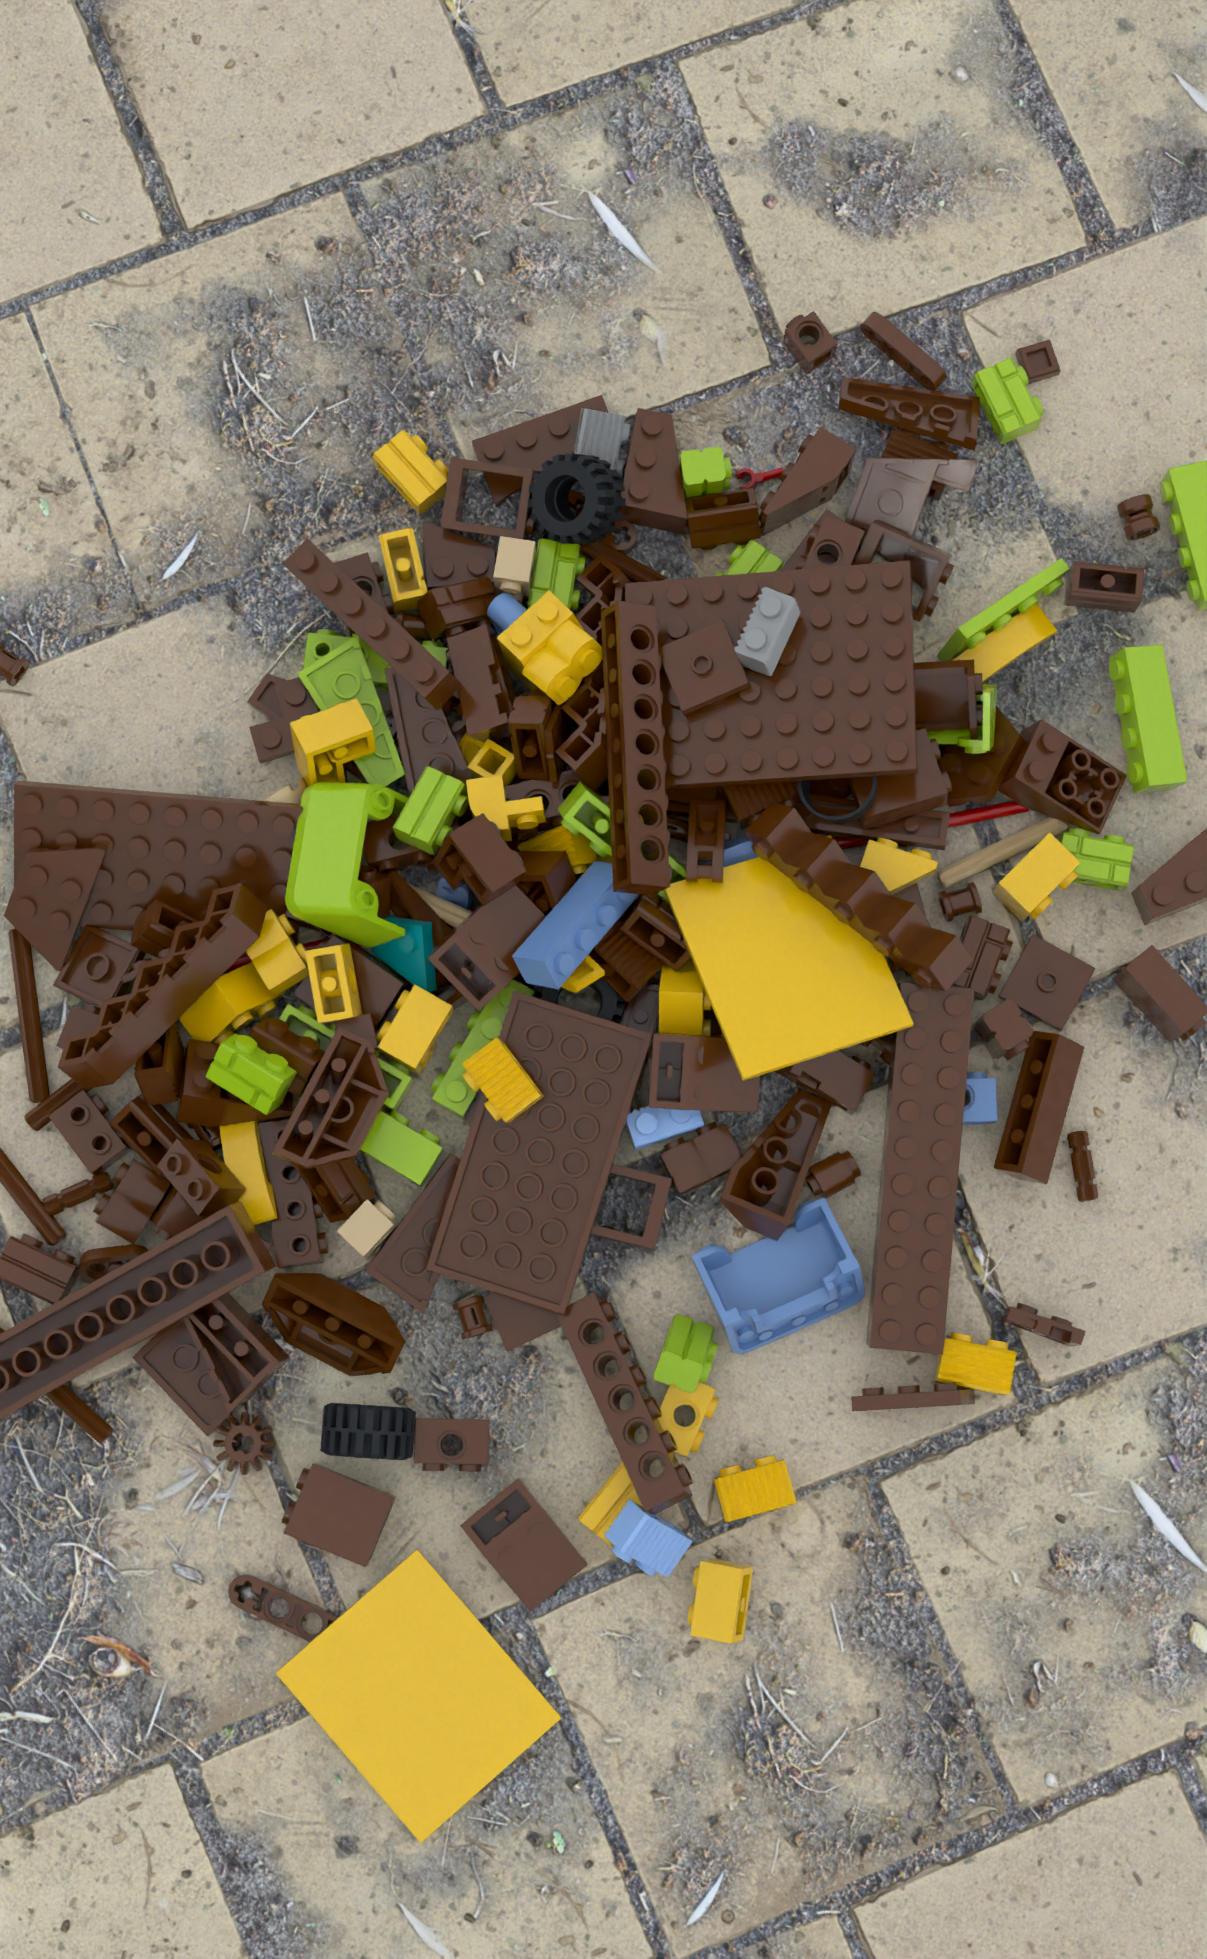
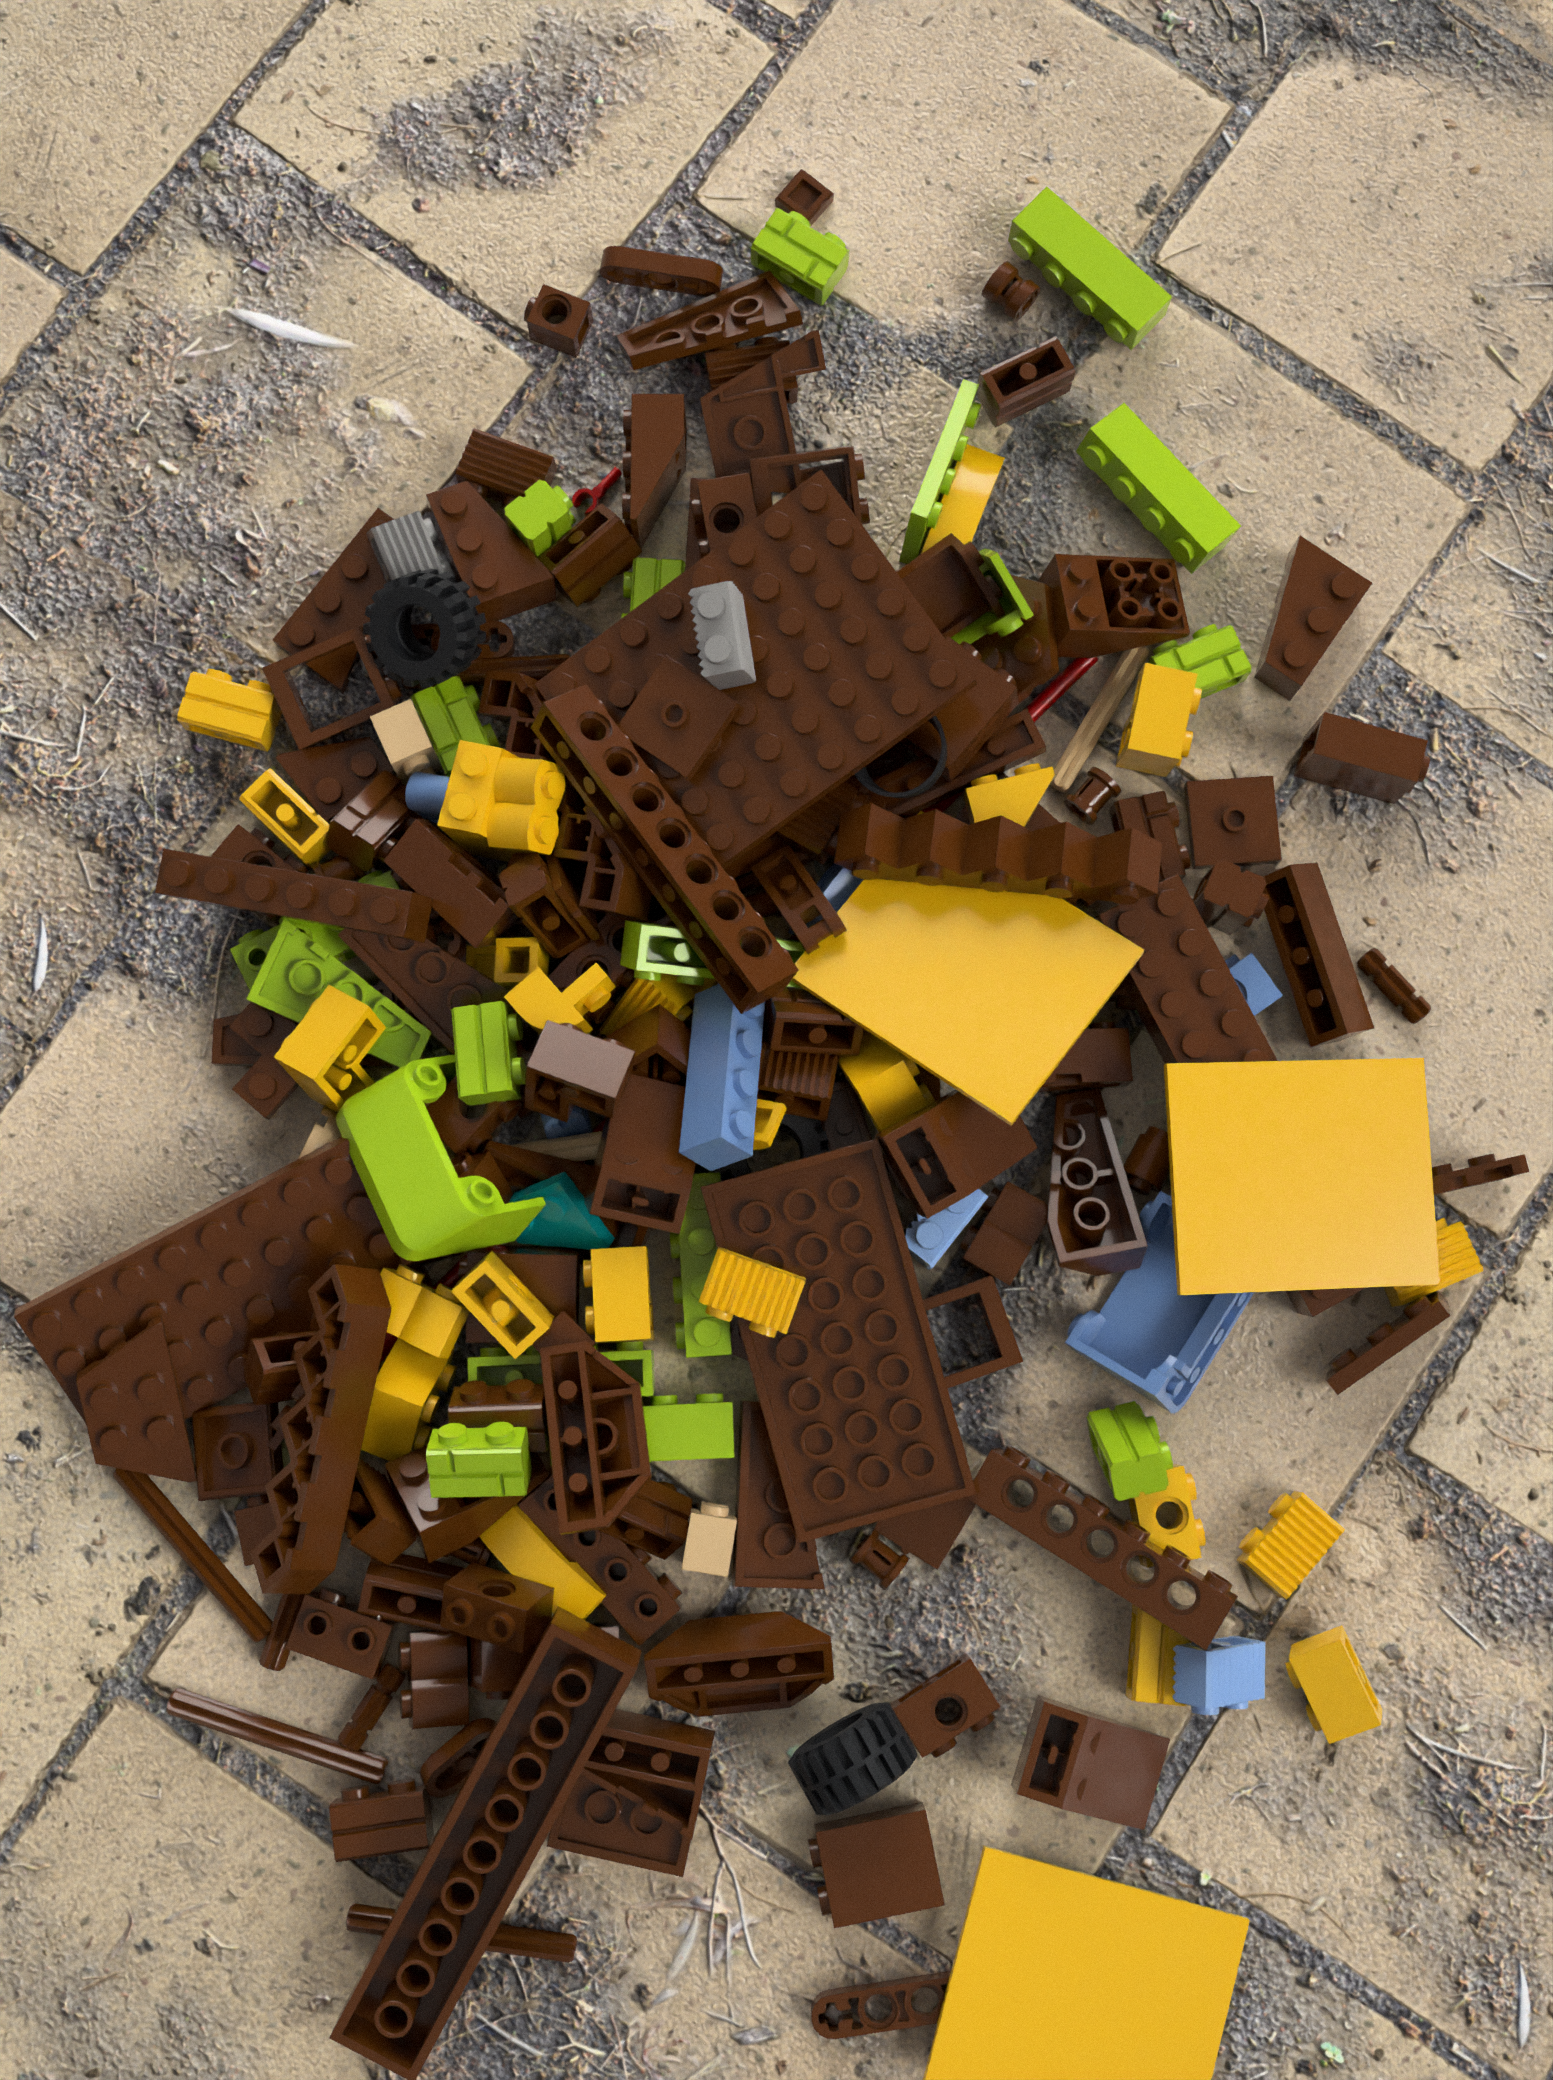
camera: 35 degrees left, 0 degrees up
reddish brown gear [213,1412,277,1475] -> none
none -> reddish brown brick [455,428,557,508]
none -> yellow piece [1164,1058,1440,1295]

